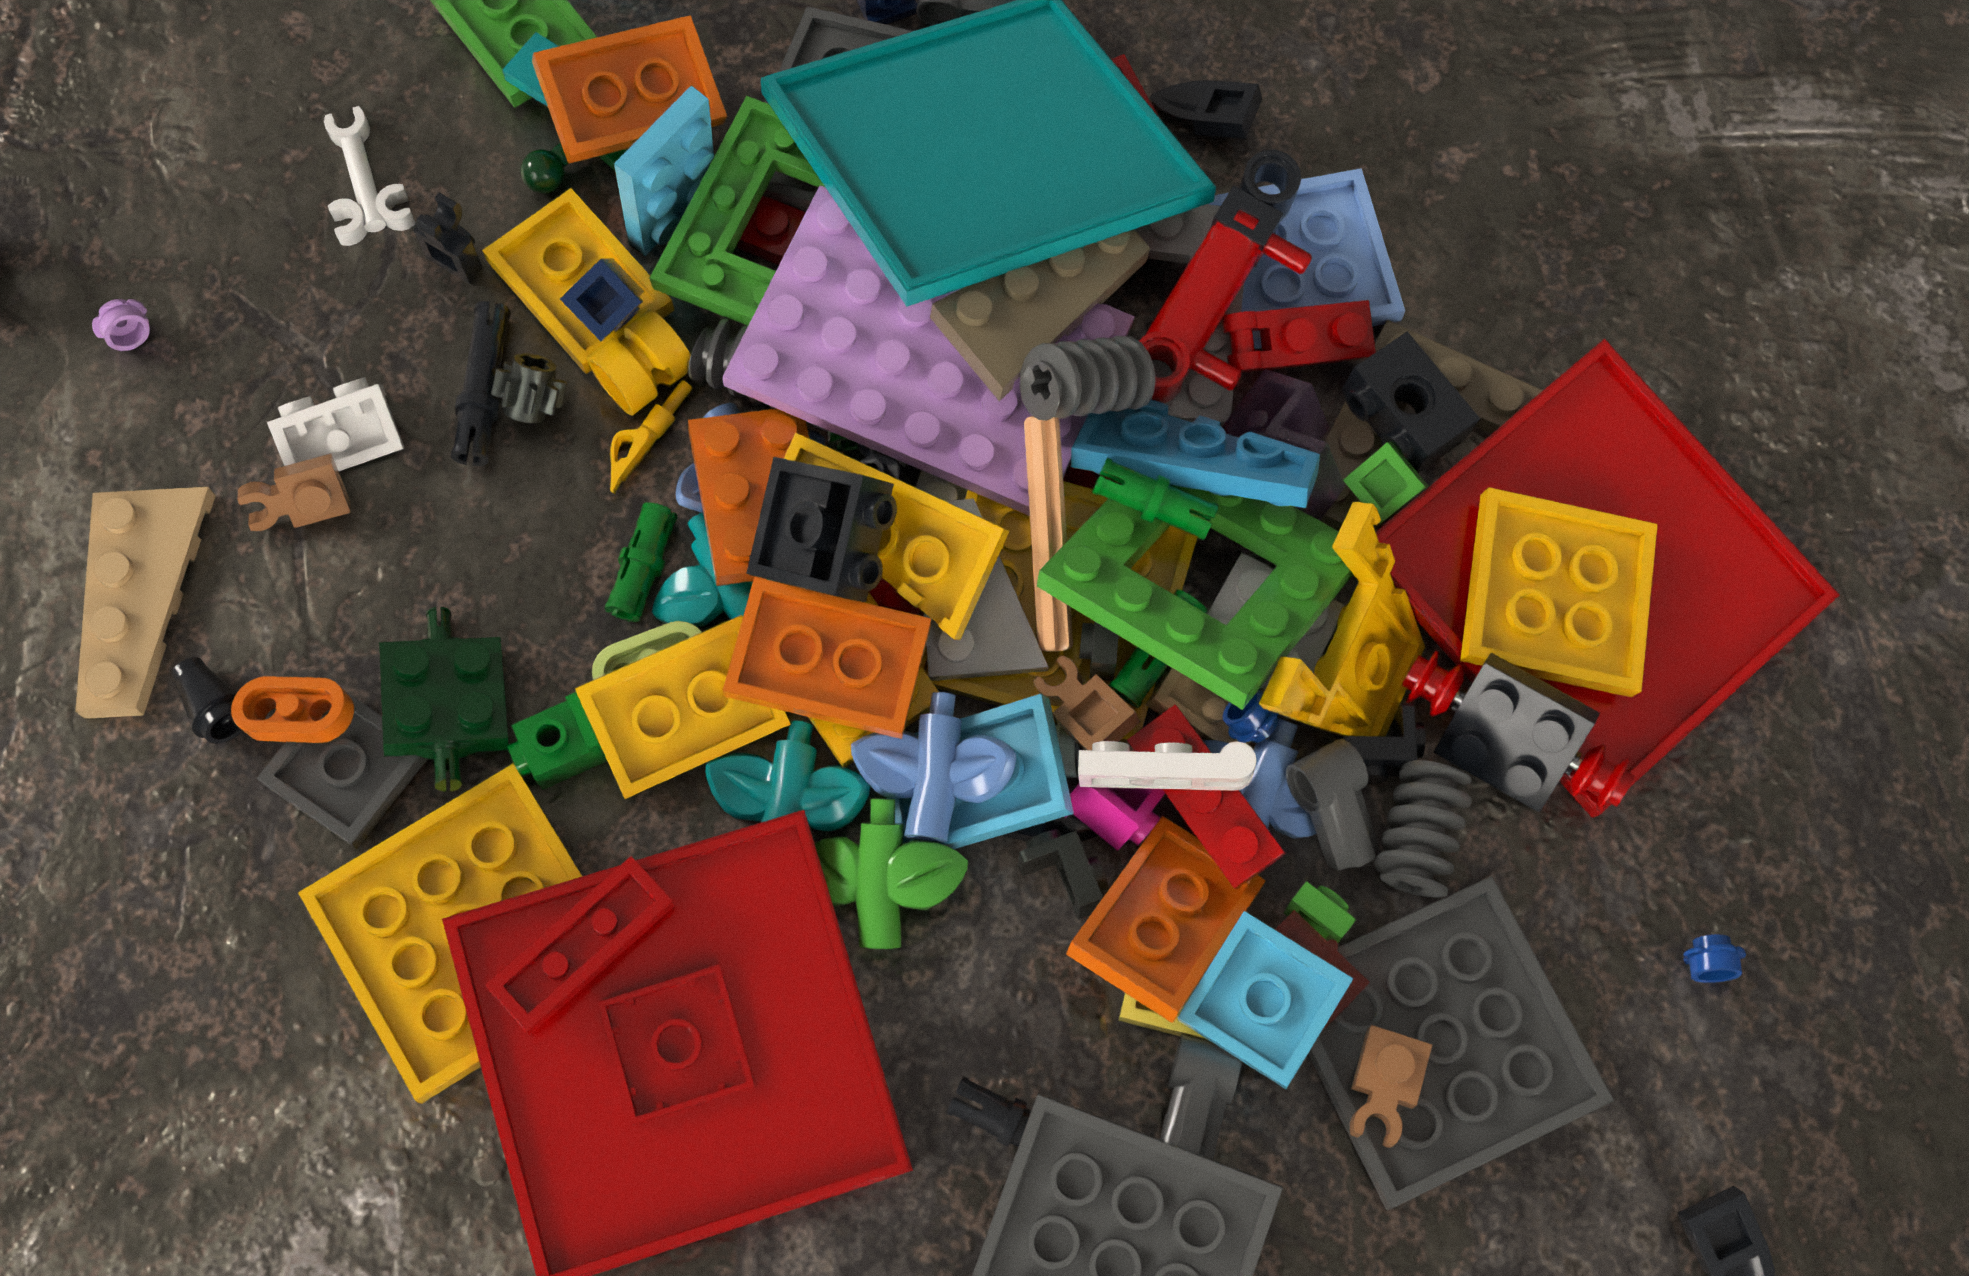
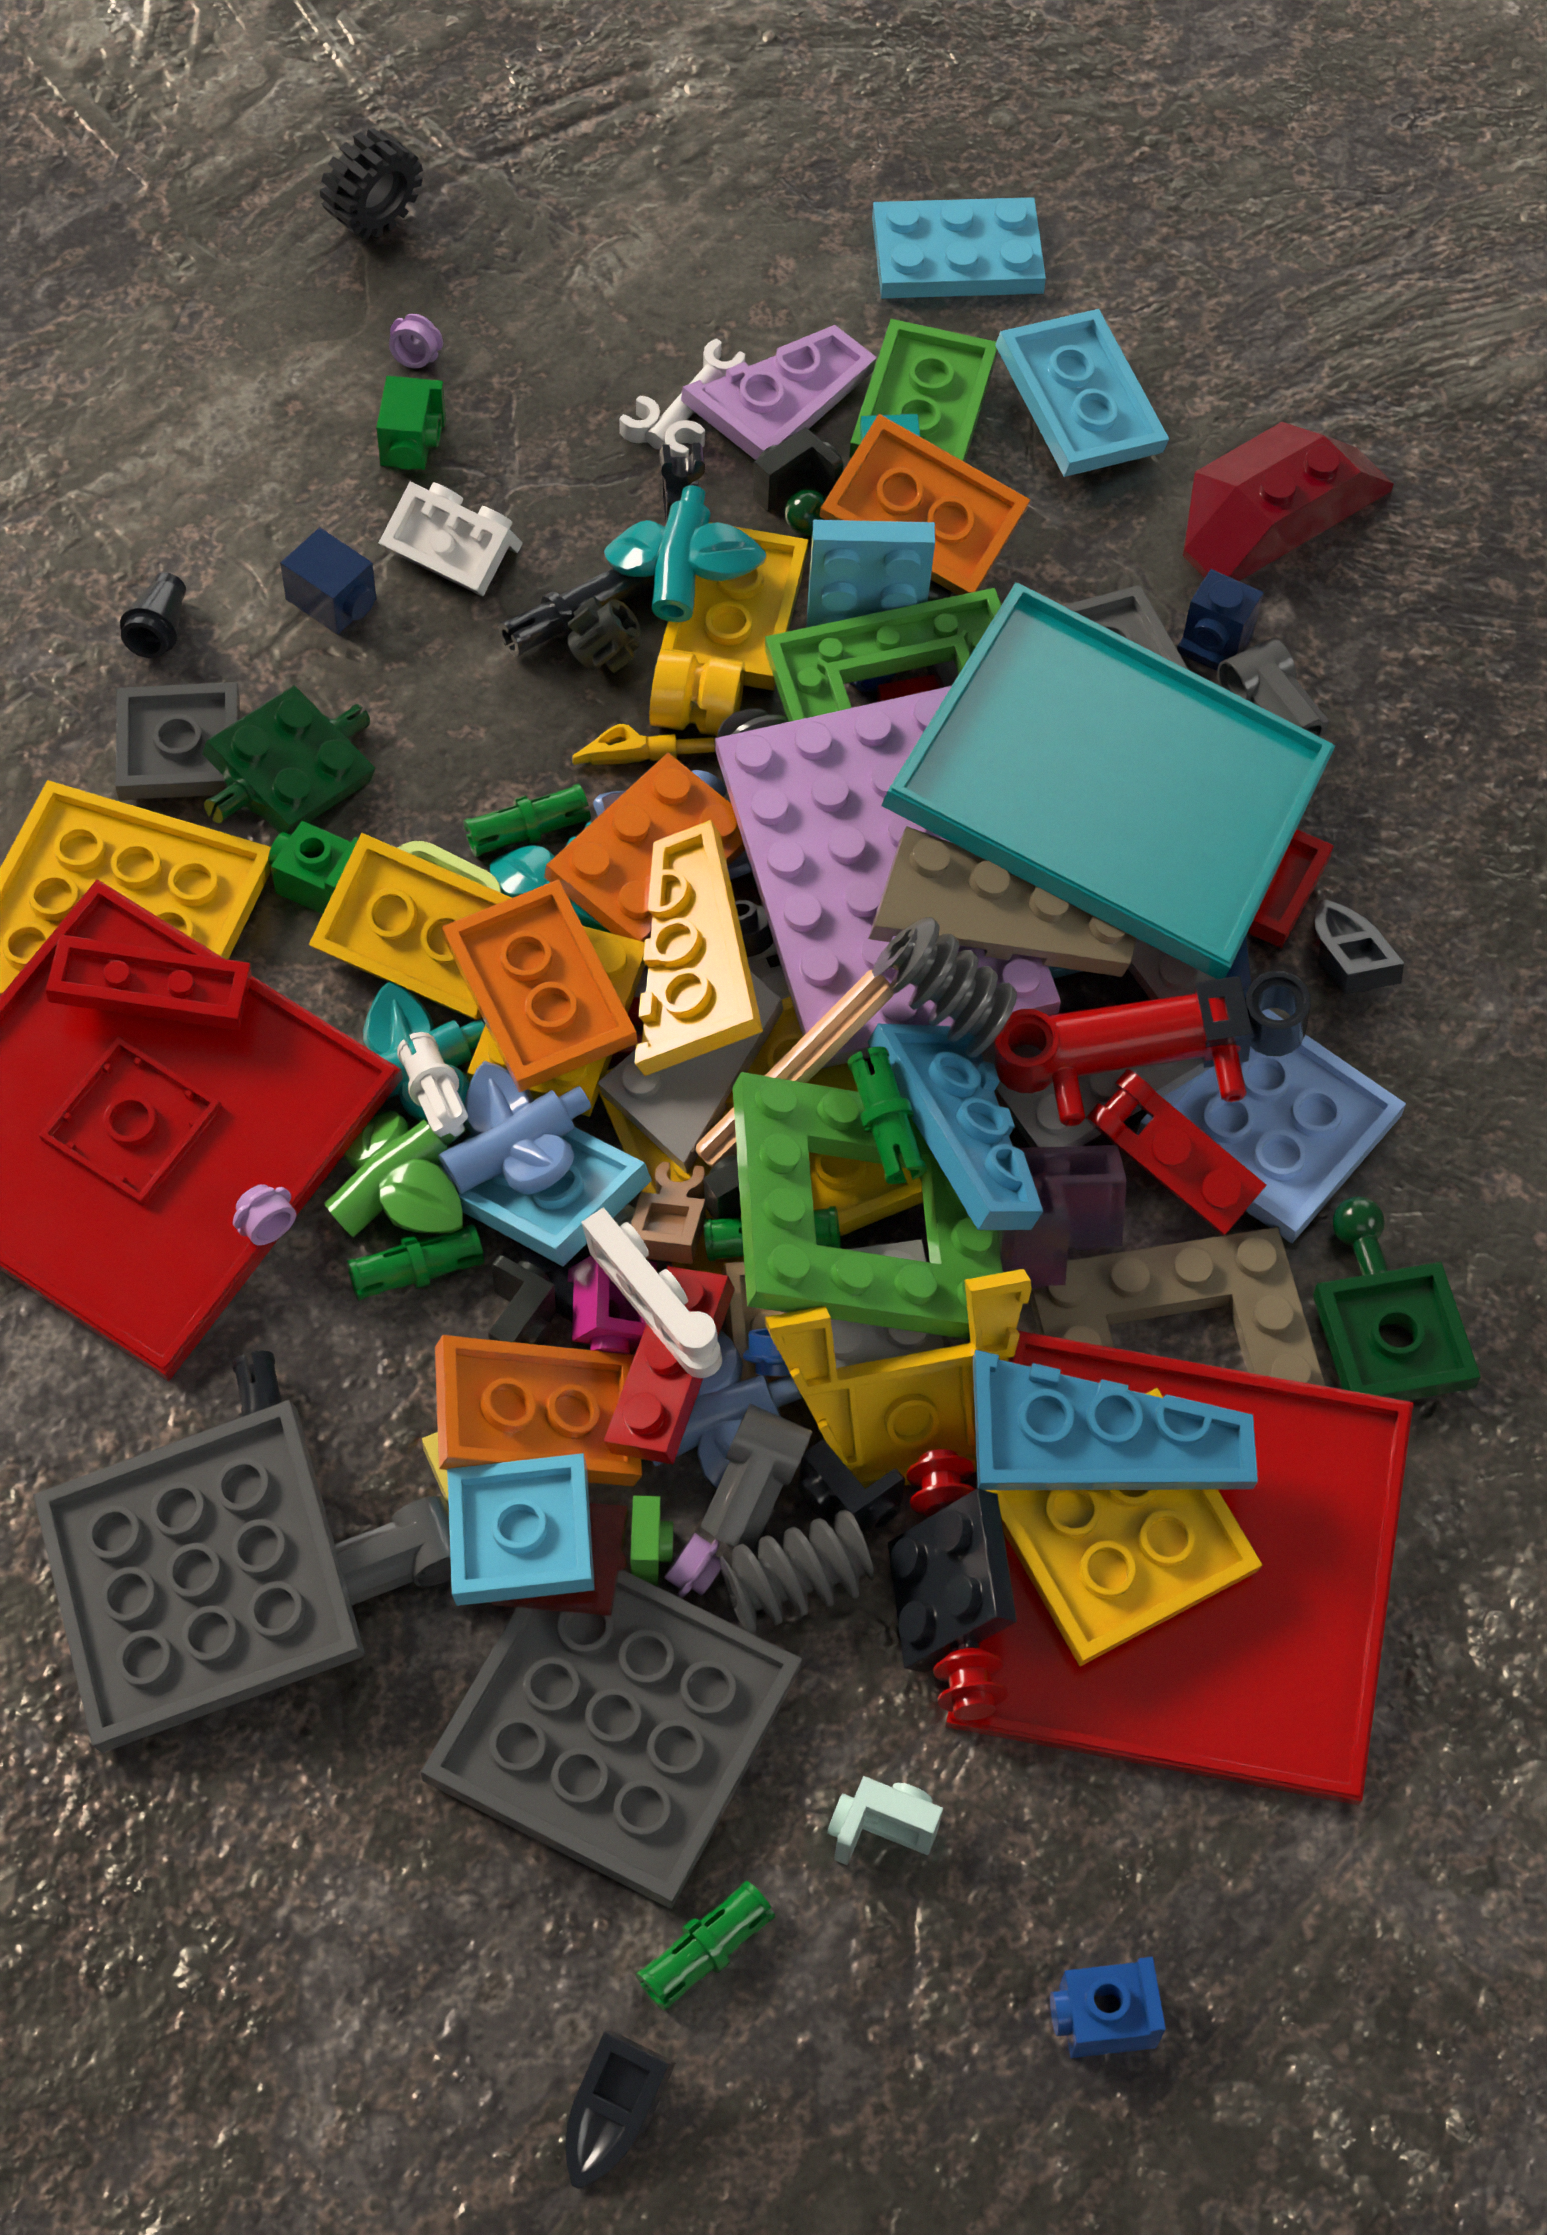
camera: 50 degrees right, 10 degrees down
tan wing [75,487,216,719] -> none
orange plate [231,676,354,743] -> none
medium nougat plate [237,454,351,531] -> none
dark blue brick [560,258,644,342] -> none
black plate [746,457,897,603] -> none
black brick [1341,331,1480,473] -> none
bright green plate [1343,442,1428,524] -> none
medium nougat plate [1350,1025,1432,1148] -> none
blue plate [1683,934,1746,983] -> none
none -> lavender plate [233,1185,296,1245]
none -> dark blue brick [280,527,377,635]
none -> green pin [346,1224,484,1301]
none -> green brick [376,376,446,470]
none -> white axle [397,1032,468,1137]
none -> teal plant [604,485,766,622]
none -> green pin [636,1881,775,2011]
none -> lavender plate [664,1533,721,1598]
none -> lavender wing [681,325,877,460]
none -> pearl dark grey bracket [753,427,844,512]
none -> light aqua bracket [827,1776,943,1865]
none -> dark azure wing [973,1350,1258,1490]
none -> blue brick [1050,1957,1166,2058]
none -> dark green plate [1313,1196,1481,1401]

